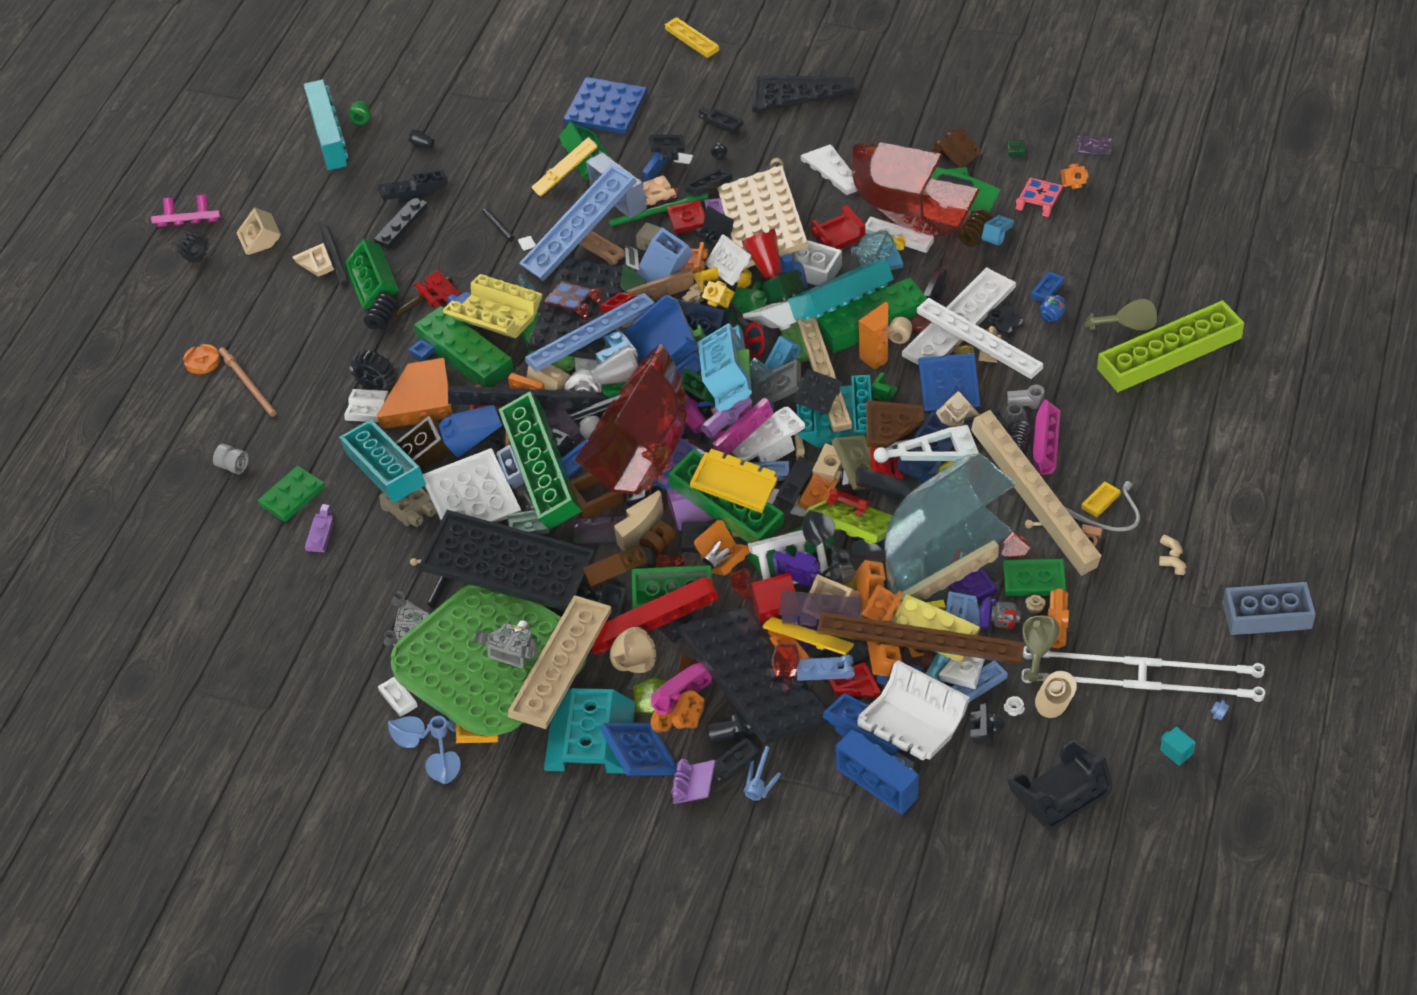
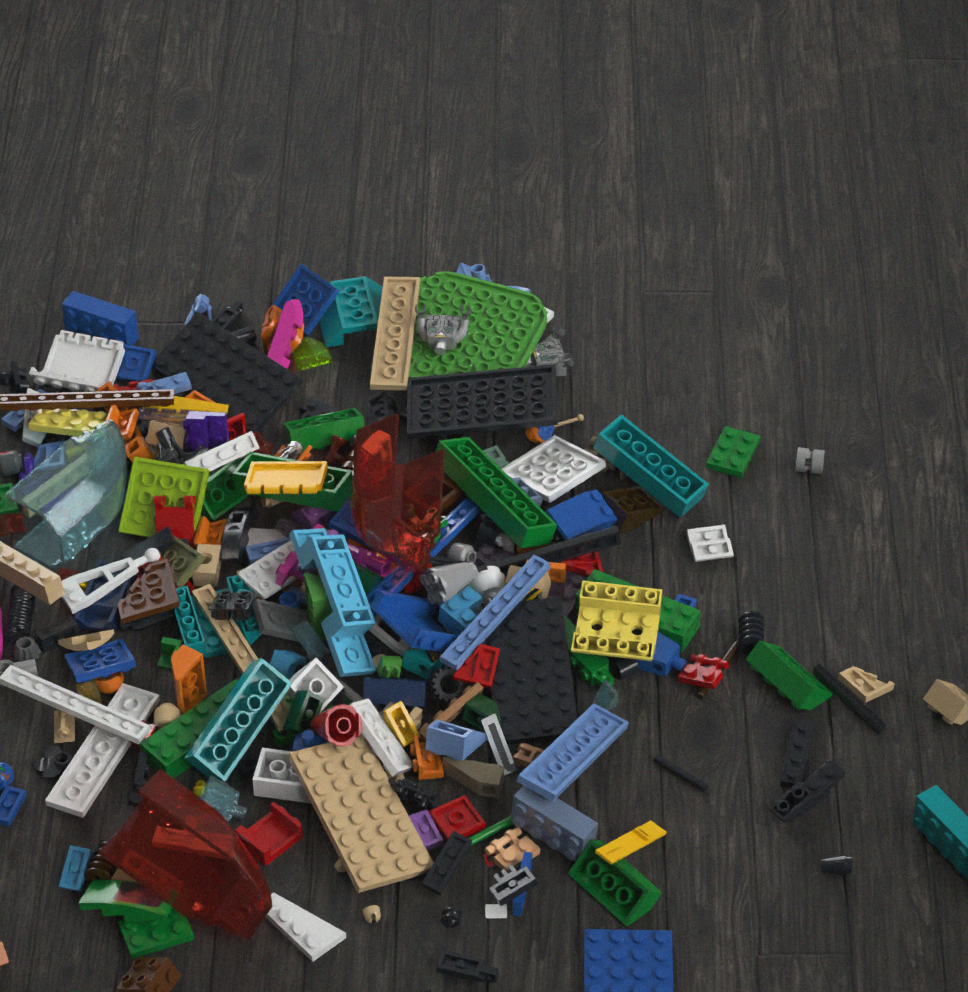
camera: 160 degrees right, 5 degrees down
orange tile [184,344,220,374] -> none
nougat bar [219,347,277,417] -> none
medium lavender hinge [305,504,334,552] -> none
green head [349,101,371,125] -> none
black gear [349,350,398,392] -> none
orange slope [377,358,453,429] -> none
white sticker [518,236,536,250] -> none
clear red flag [544,281,603,317] -> none
reddish brown window [583,544,647,586] -> none
red beam [591,577,719,654] -> none
tan hair [610,627,656,673] -> none
medium lavender hinge [671,759,716,804] -> none
yellow brick [702,280,734,308] -> none
clear red panel [771,644,800,676] -> none
coral flag [1015,178,1063,217] -> none

